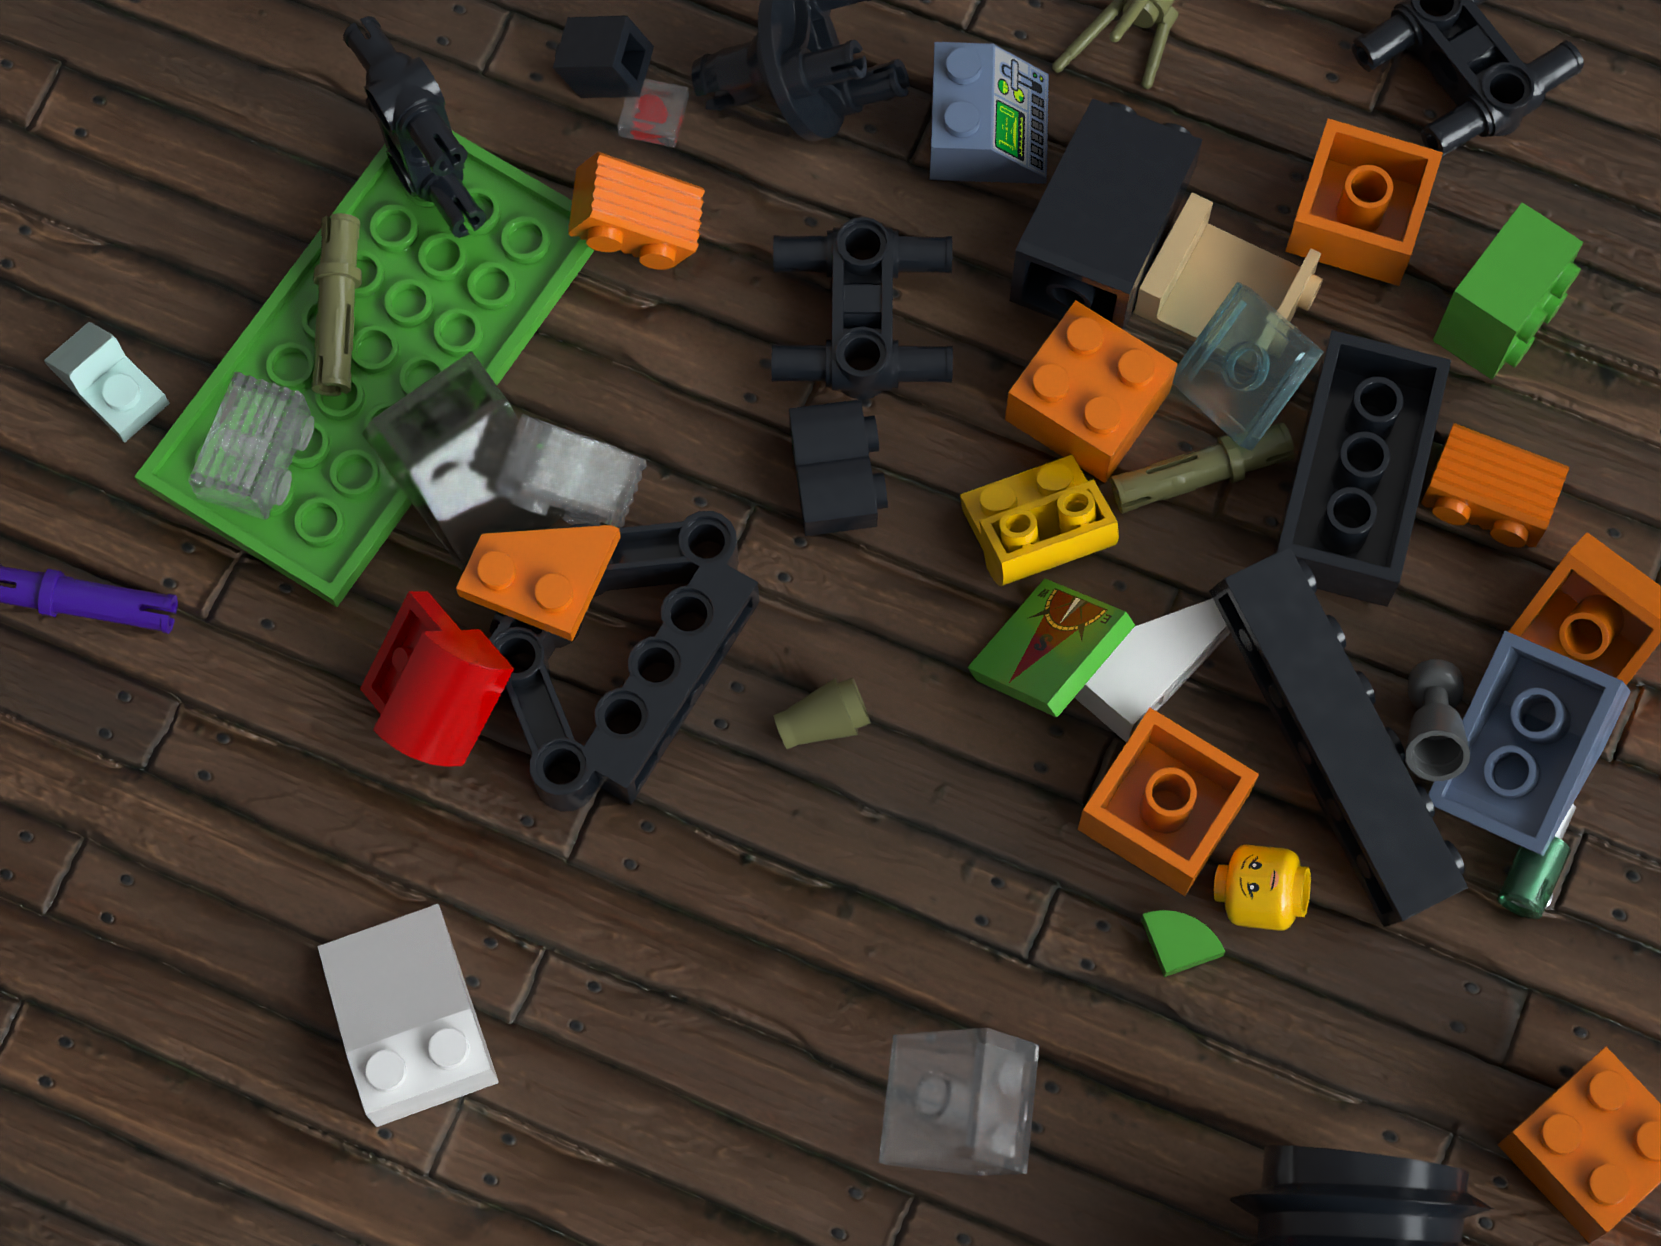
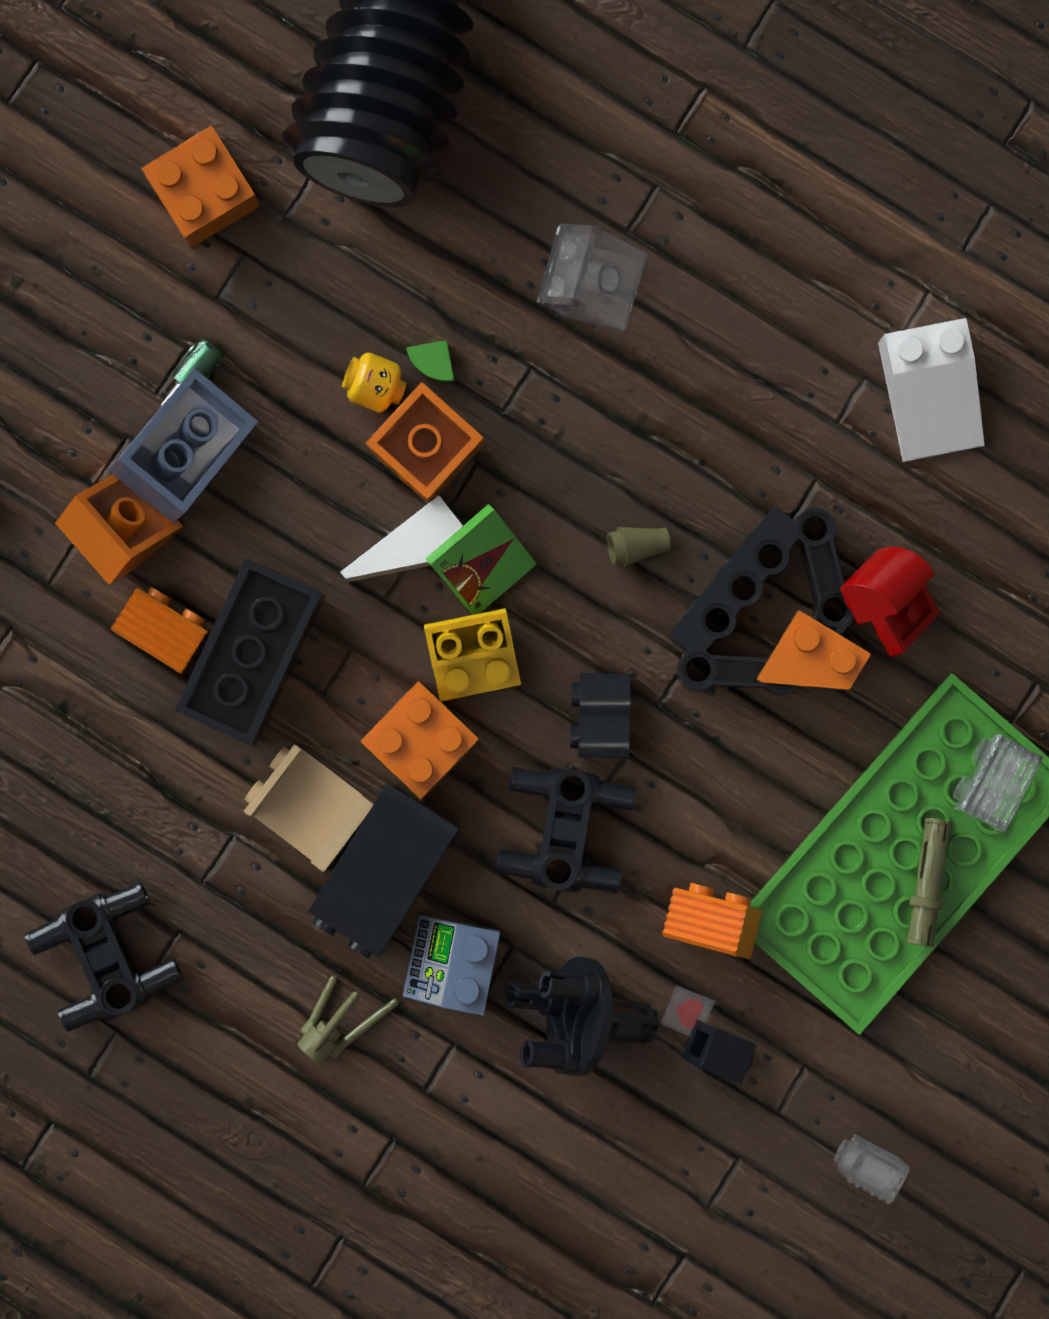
camera: 170 degrees left, 15 degrees up
black piece [343,16,486,238] -> none
clear smoke slope [362,351,569,572] -> none
clear brick [497,414,647,528] -> none
olive pin [1110,422,1295,514] -> none
clear light blue tile [1173,282,1324,451] -> none
black brick [1209,547,1468,927] -> none
orange brick [1285,118,1443,286] -> none
dark grey piece [1406,659,1470,781] -> none
bright green brick [1433,202,1583,380] -> none

